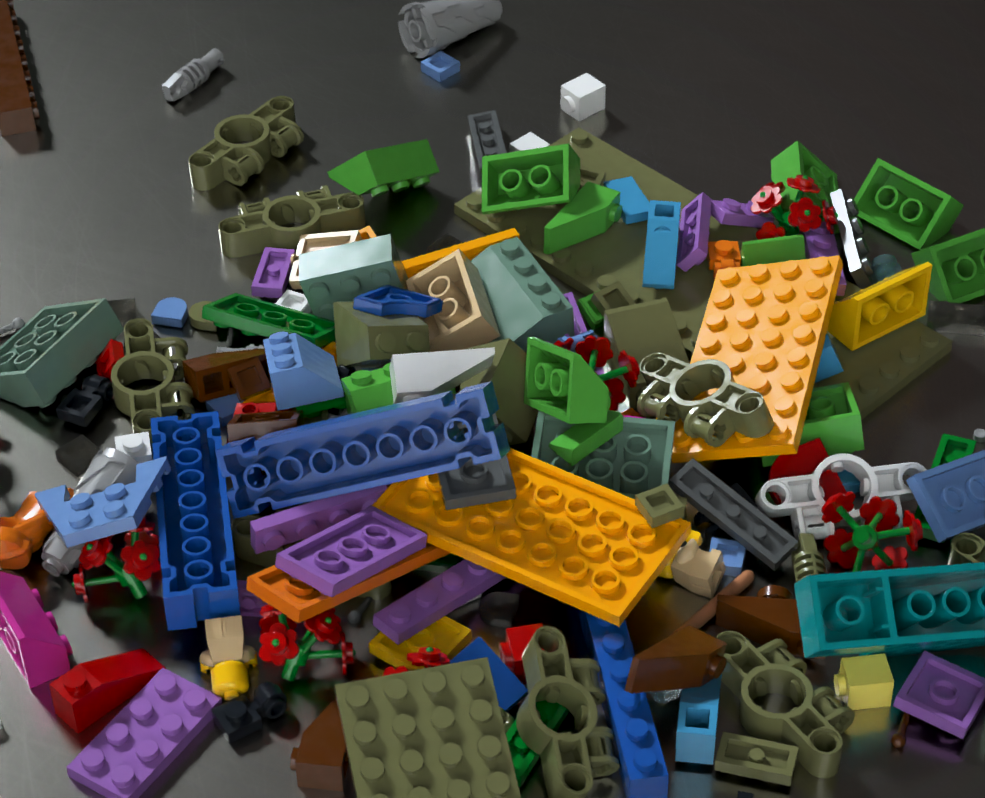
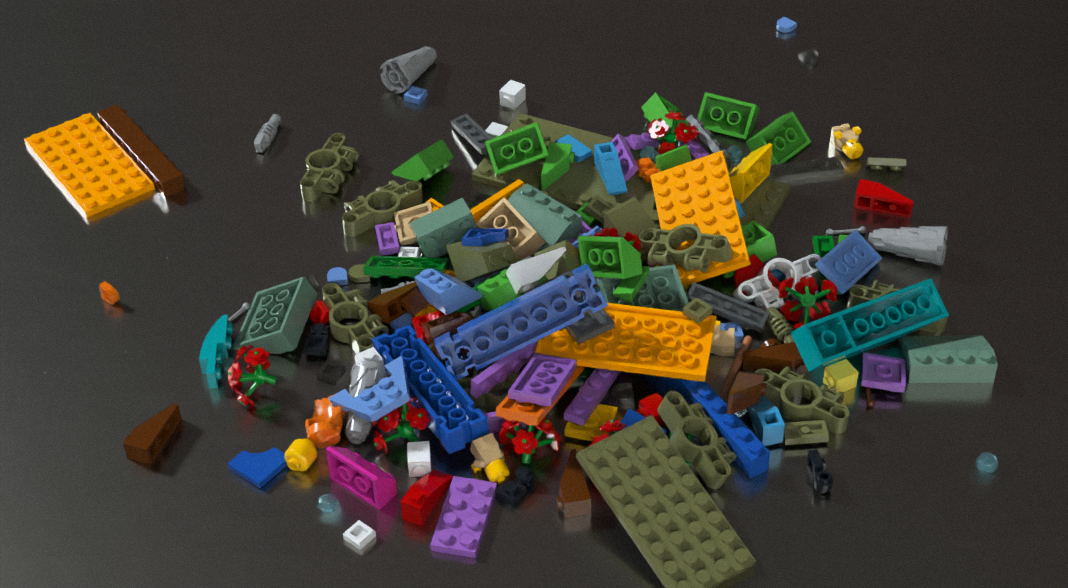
camera: 20 degrees left, 0 degrees up
none -> white brick [407,441,431,477]
none -> clear light blue plate [640,146,658,162]

